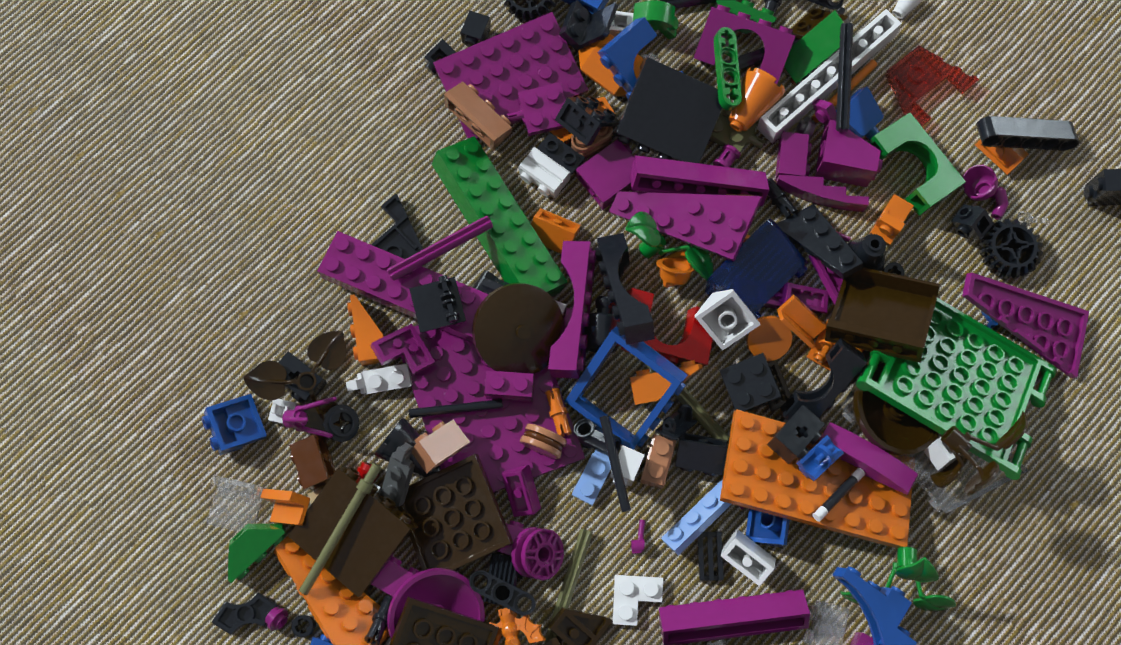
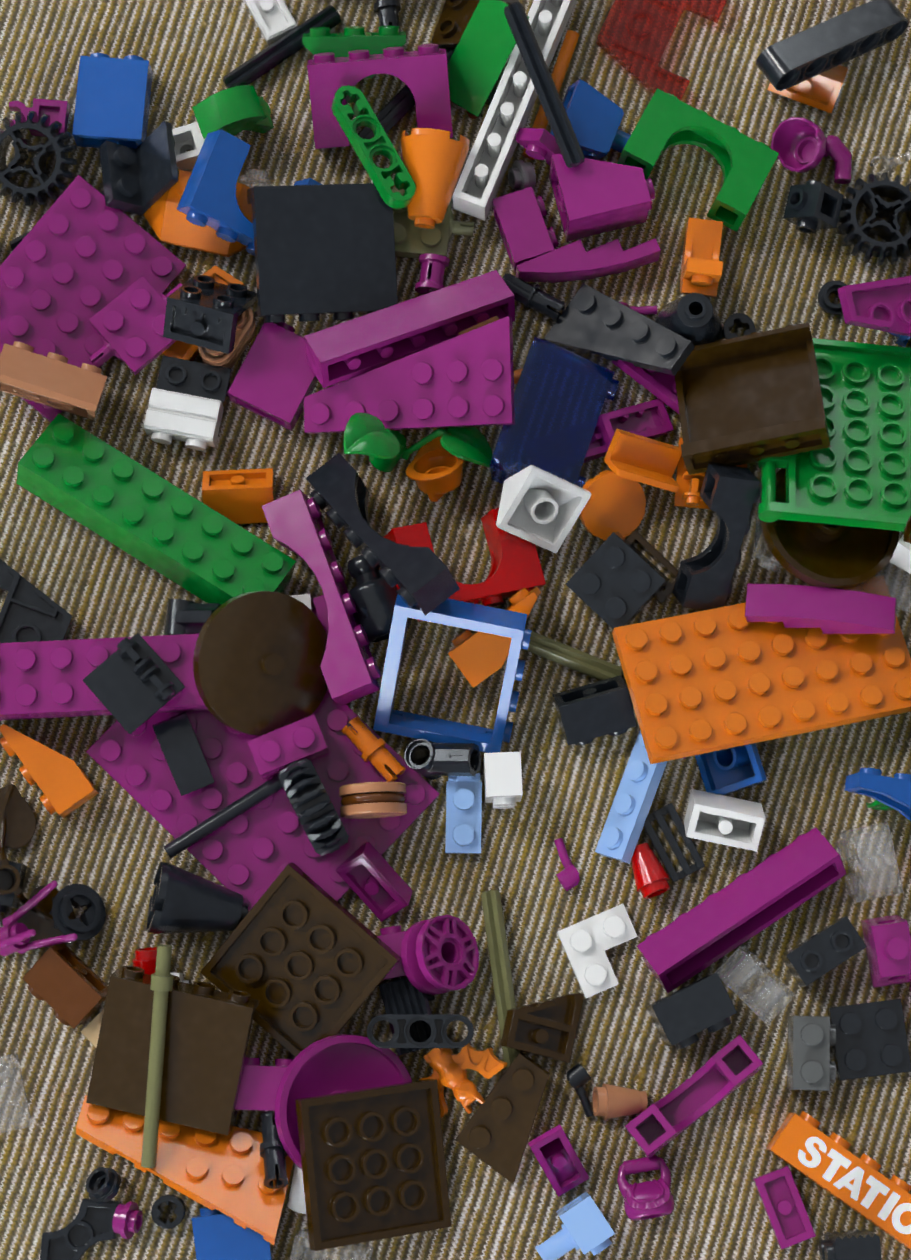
camera: 30 degrees left, 5 degrees up
green slope [228,524,285,583] -> none
orange panel [260,489,310,526] -> none
white hinge [346,363,412,394] -> none
magenta plate [371,324,435,375] -> none
dark grey hinge [380,442,415,507] -> none
magenta axle [387,216,493,281] -> none
brick [412,419,470,473] -> none
black bar [600,415,631,512] -> none
nougat brick [640,434,676,489] -> none
black hinge [655,404,697,440] -> none
black brick [767,405,825,464] -> none
blue hips [797,435,844,482] -> none
black bar [813,468,865,522] -> none
none -> black plate [86,1167,121,1204]
none -> black slope [152,711,215,796]
none -> black gear [279,758,349,856]
none -> red cone [631,843,670,899]
none -> black plate [818,281,846,316]

